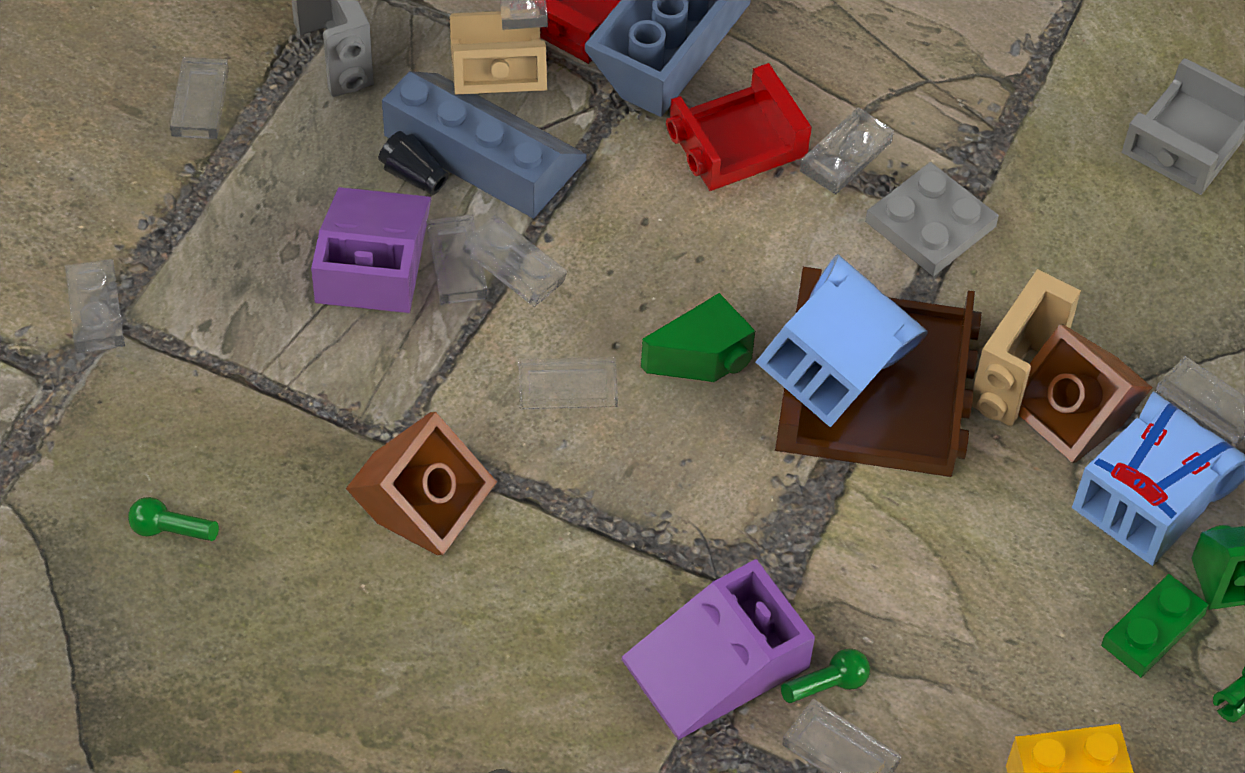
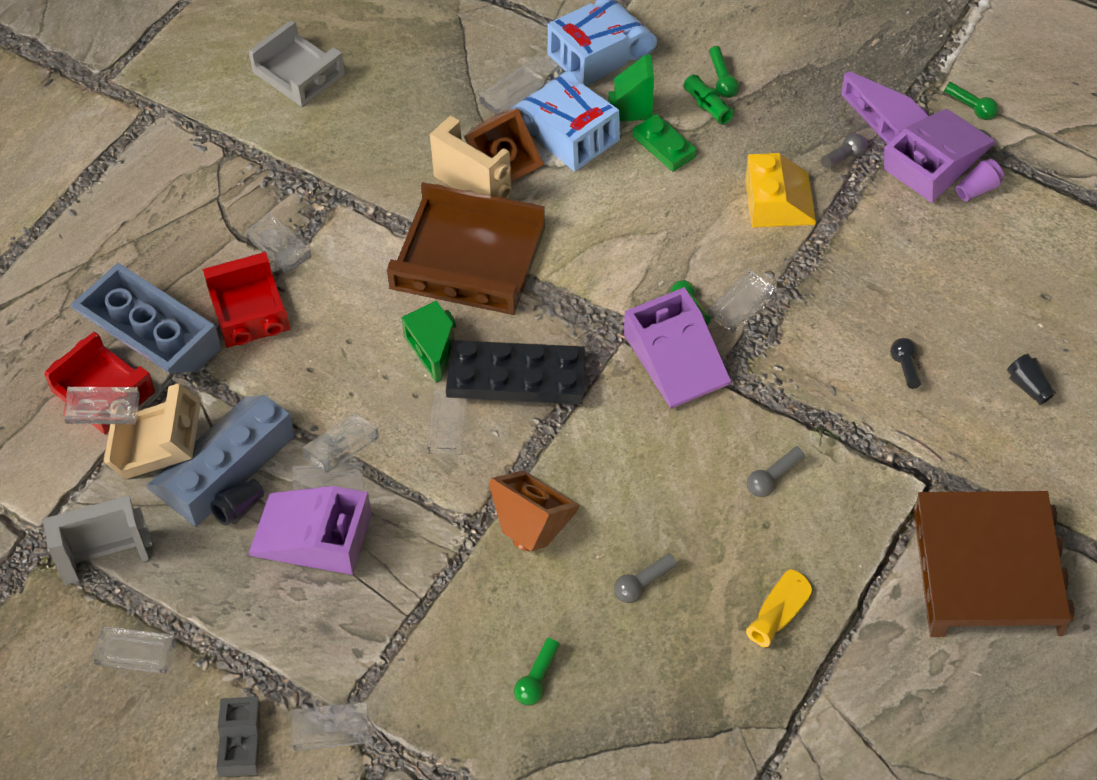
camera: 80 degrees left, 0 degrees up
light blue piece [755,254,928,427] -> none
light grey plate [865,162,999,276] -> none
none -> dark grey slope [216,696,260,777]
none -> black plate [446,340,586,404]
none -> dark grey bar [614,553,677,603]

